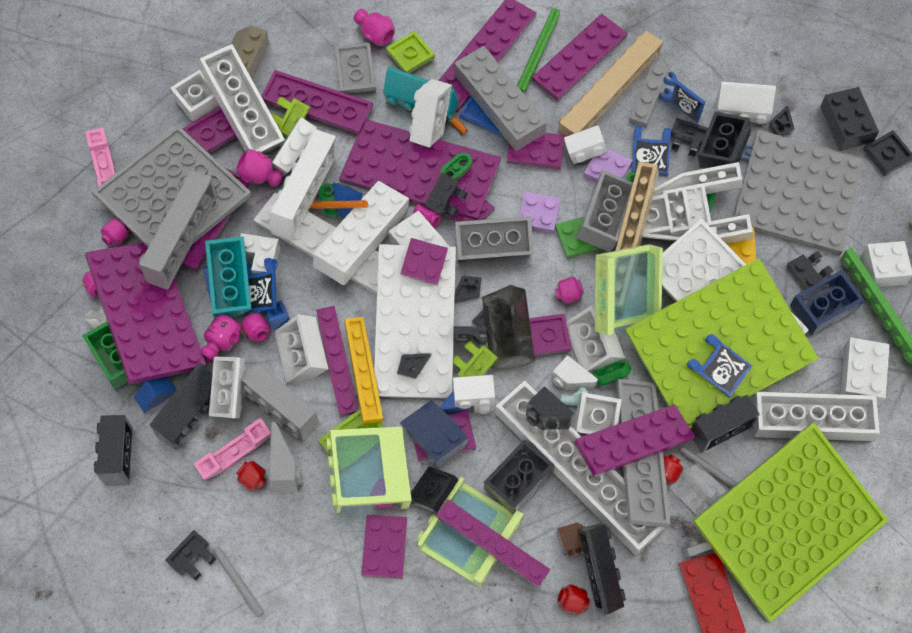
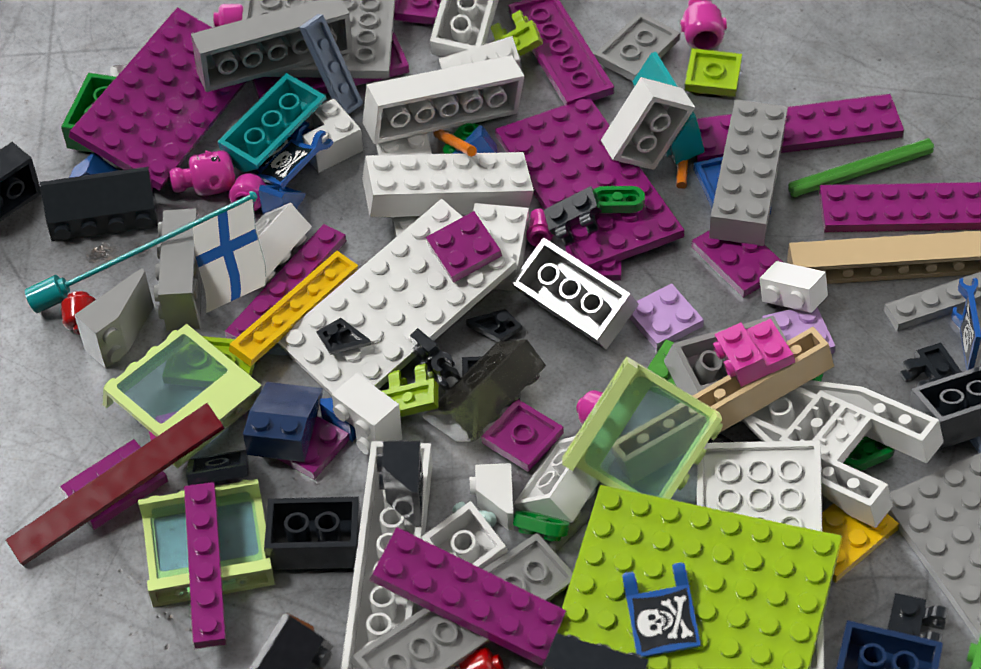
camera: 50 degrees right, 15 degrees down
bright pink slope [194,418,271,480] -> none
white slope [209,357,245,418] -> none
dark pink piece [236,149,283,187] -> none
flag [632,126,671,175] -> none
none -> dark red tile [5,403,225,566]
none -> flag [25,191,266,314]
none -> sand blue tile [299,14,364,115]
none -> dark pink plate [713,318,796,387]

